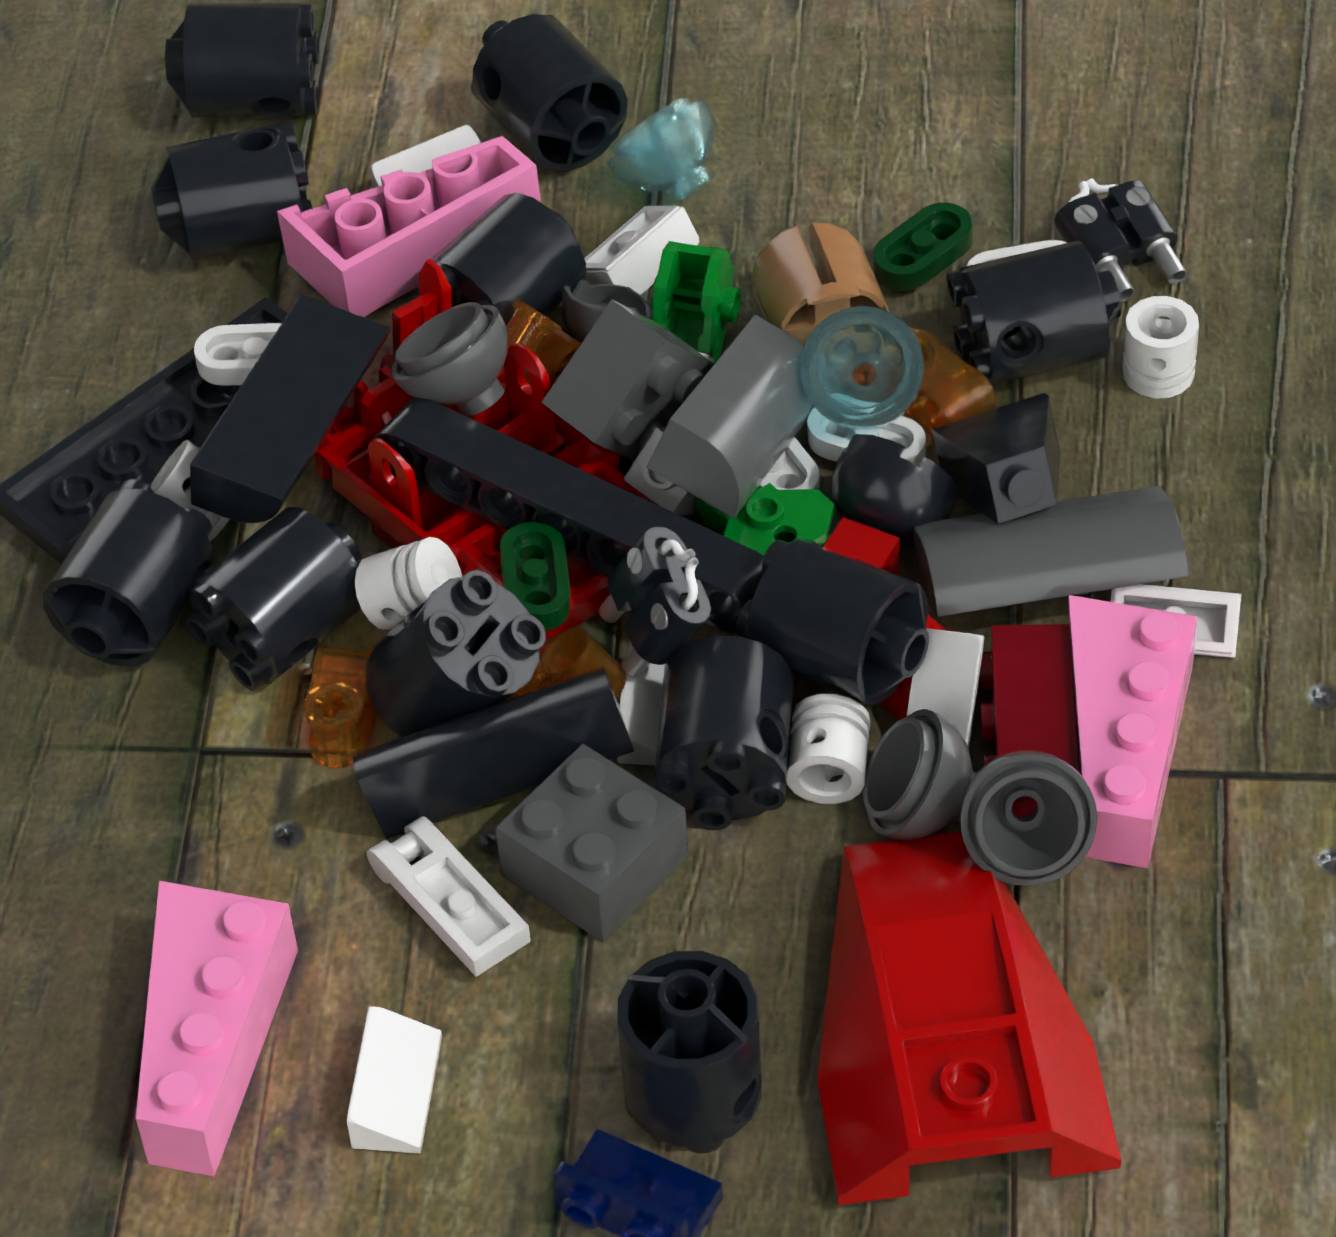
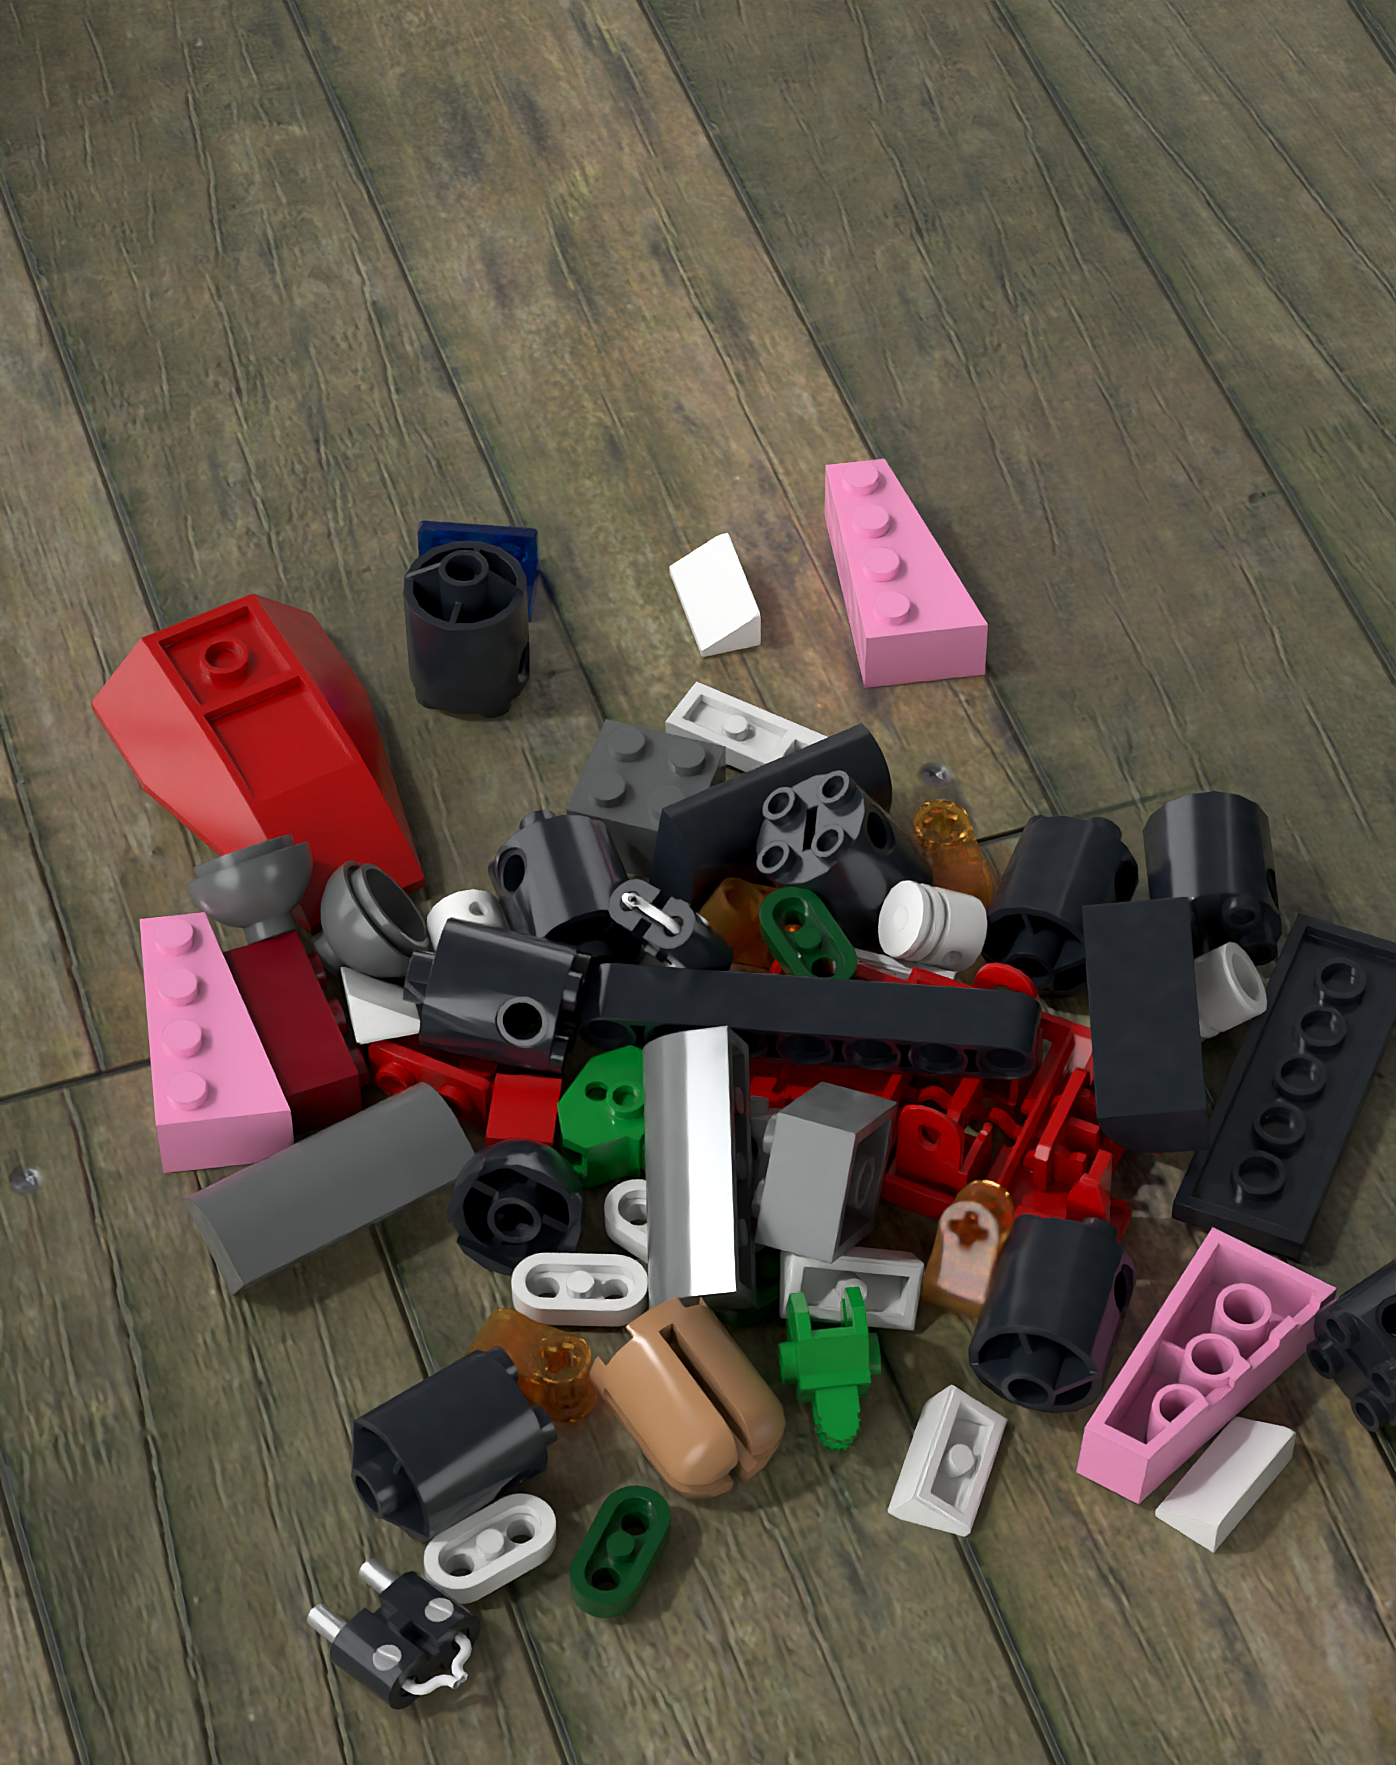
camera: 155 degrees right, 0 degrees up
white plate [194,323,281,386] -> none
dark grey piece [391,302,508,417] -> none
black cylinder [471,14,628,172] -> none
dark grey hair [562,280,653,345] -> none
clear light blue piece [608,97,714,203] -> none
clear light blue piece [800,306,924,430] -> none
black slope [932,393,1061,524] -> none
white slope [1111,584,1241,658] -> none
white piece [1122,296,1199,398] -> none

